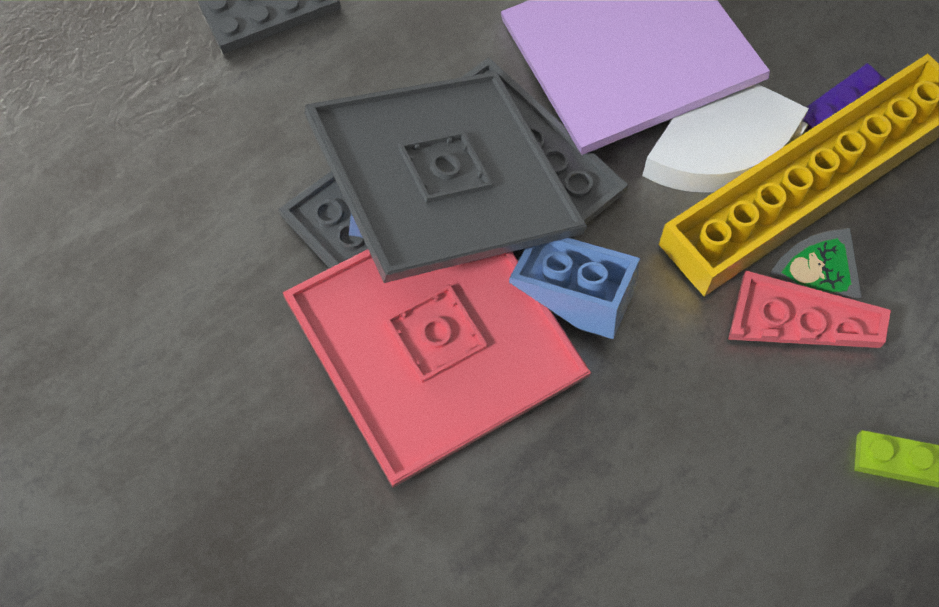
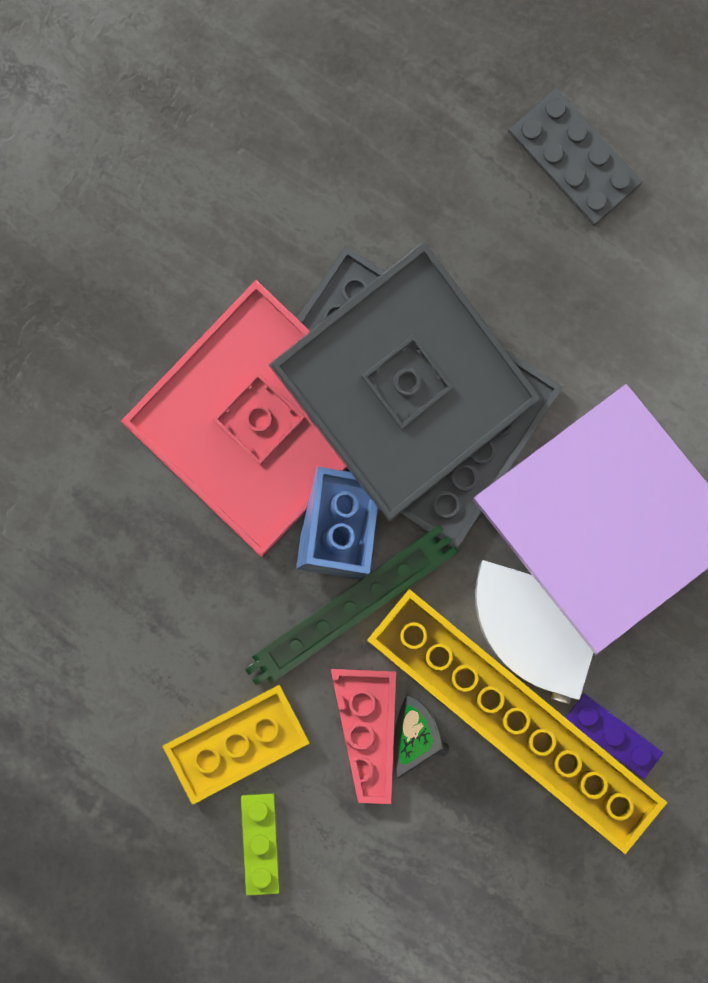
camera: 75 degrees right, 20 degrees up
none -> yellow plate [162,685,310,805]
none -> dark green hinge [245,525,459,685]

